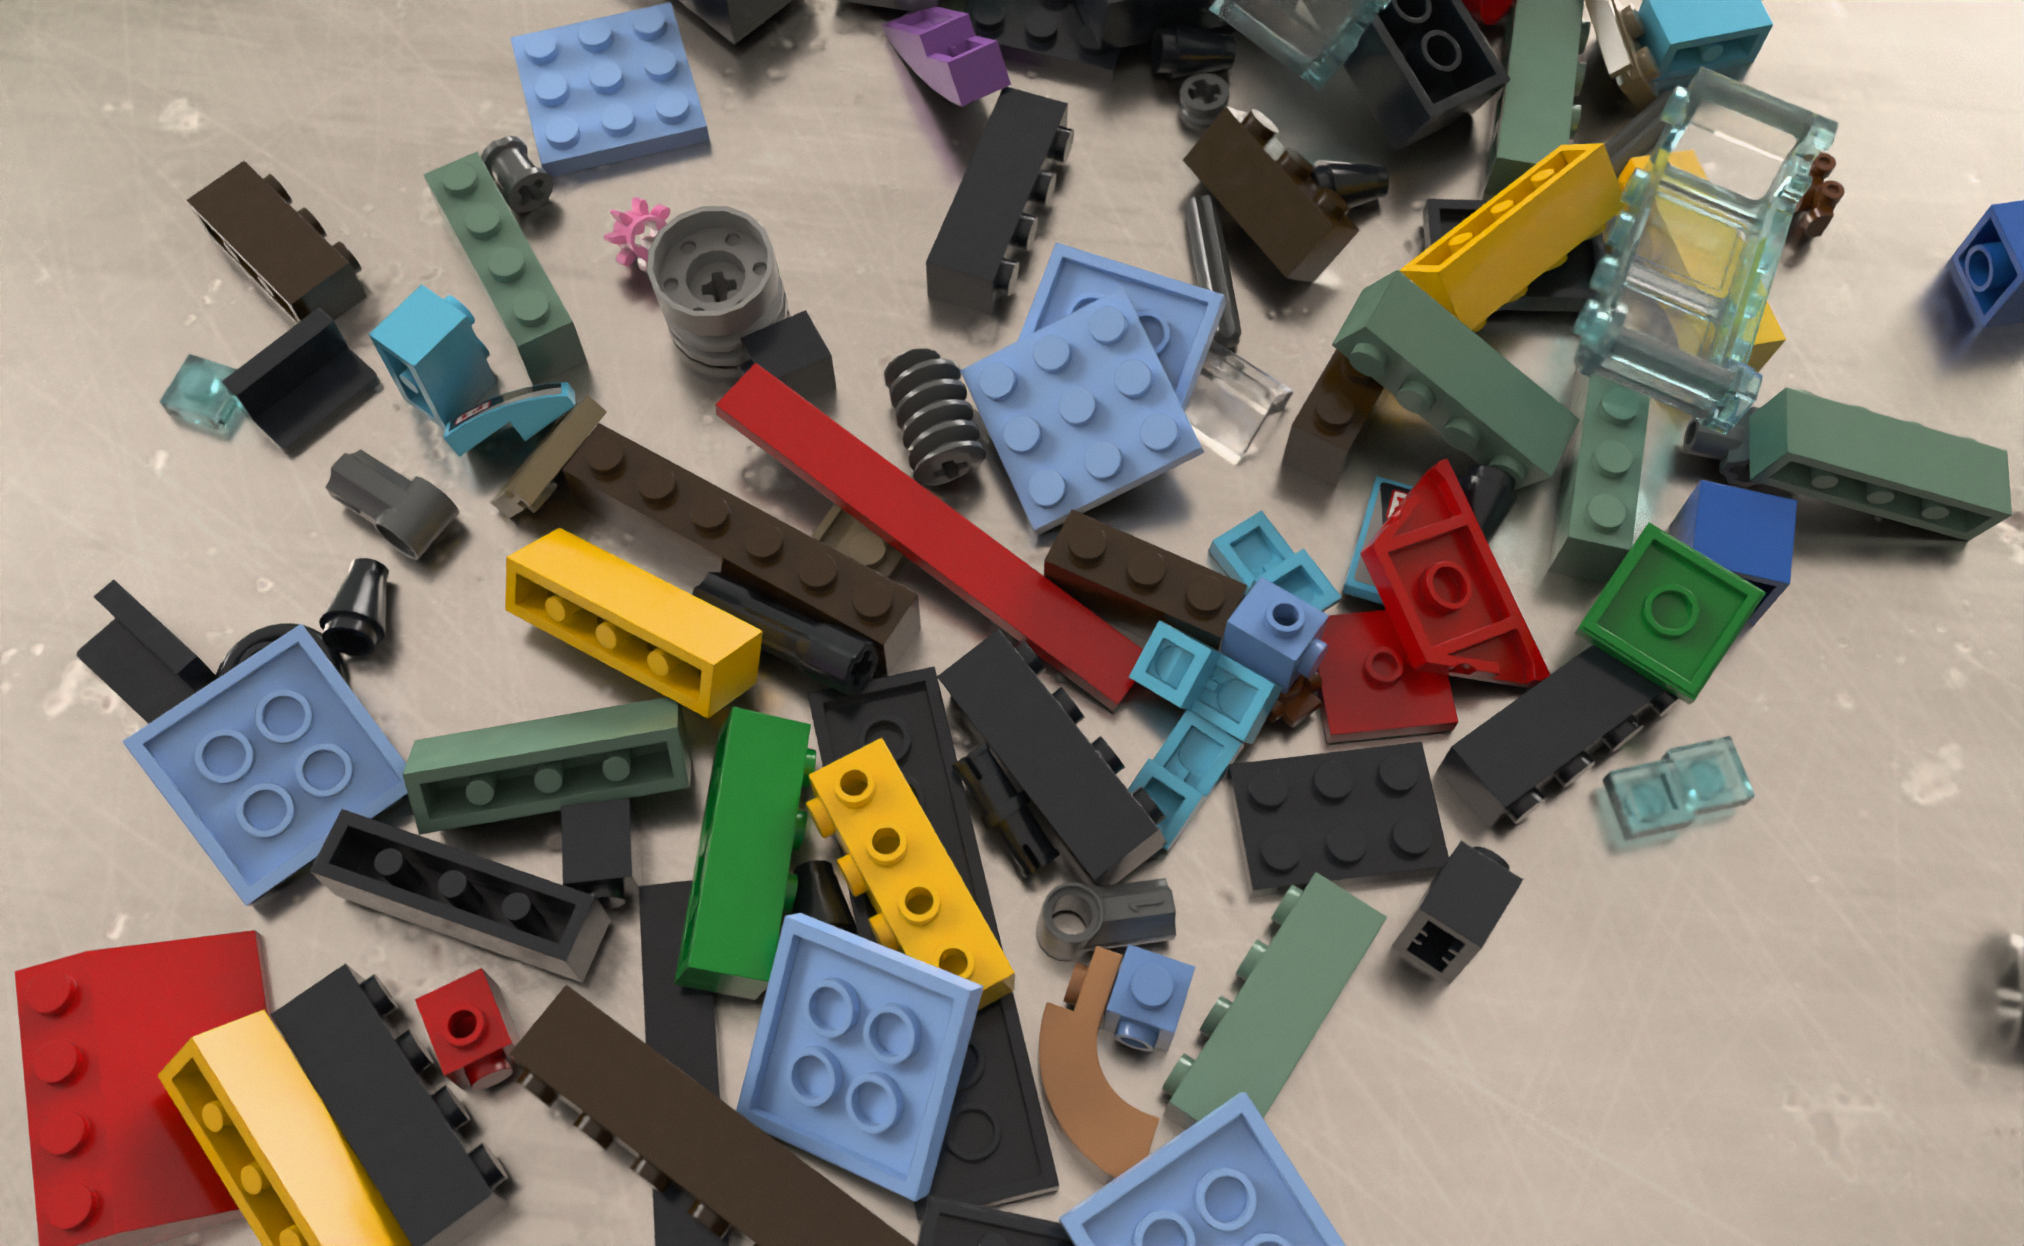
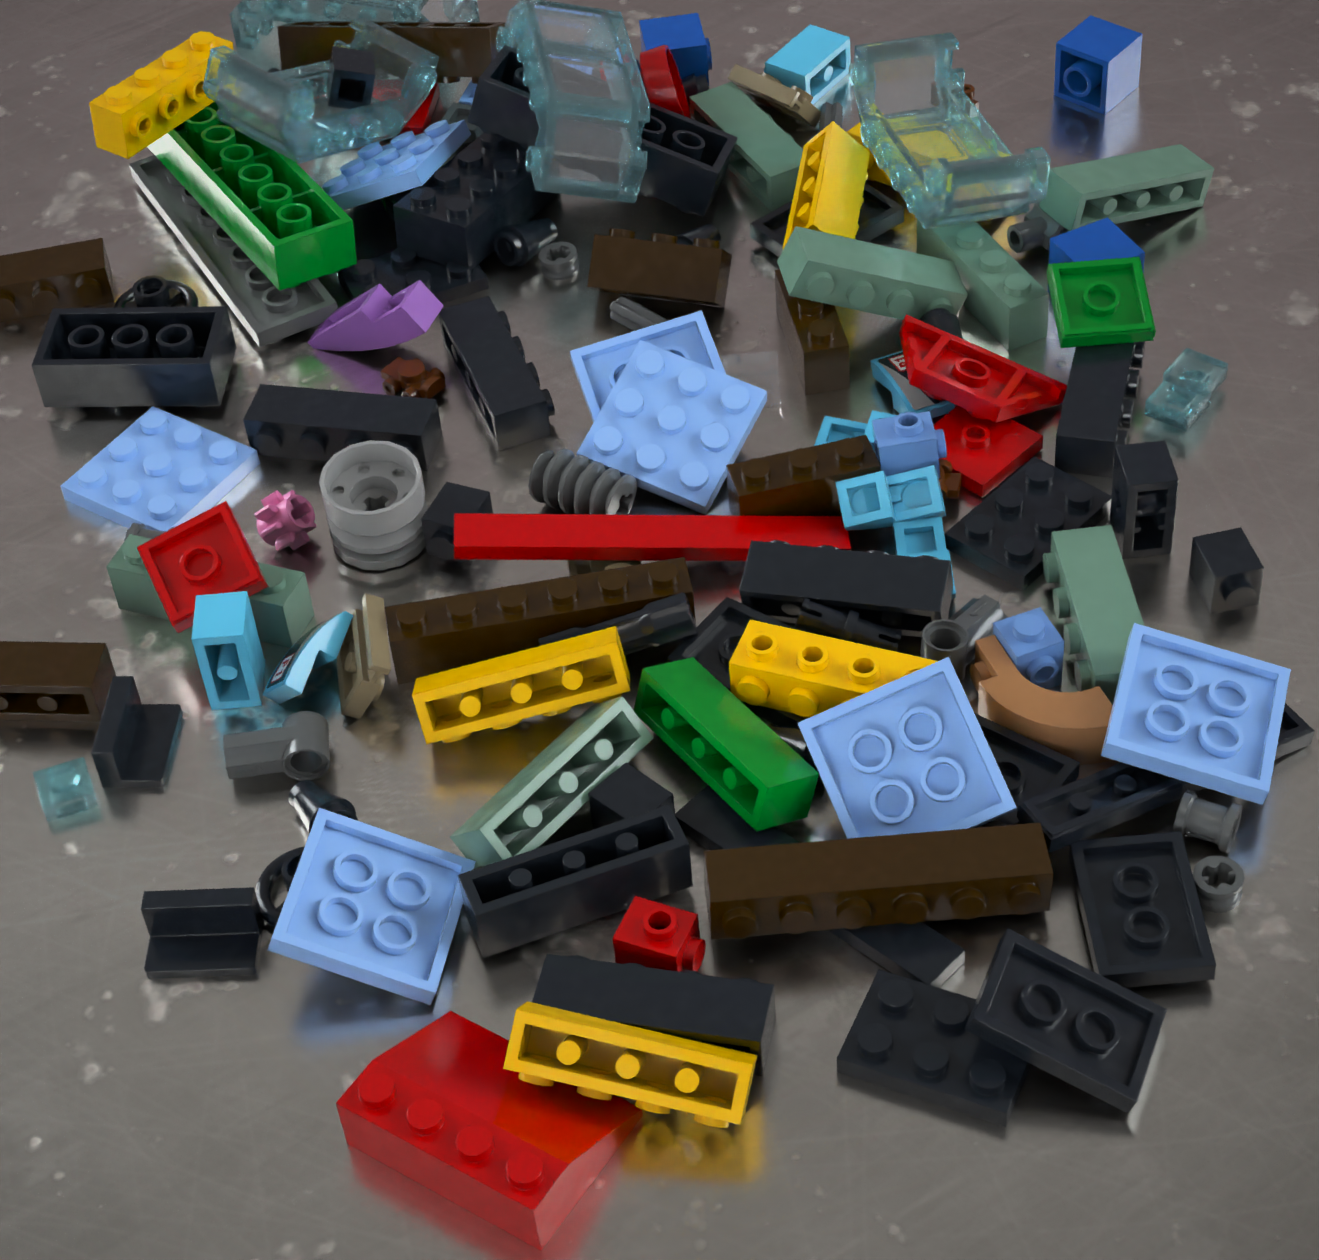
camera: 35 degrees left, 20 degrees down
none -> red plate [137,501,269,633]
none -> black brick [243,384,442,471]
none -> reddish brown piece [380,357,446,399]
none -> black brick [1189,527,1264,614]

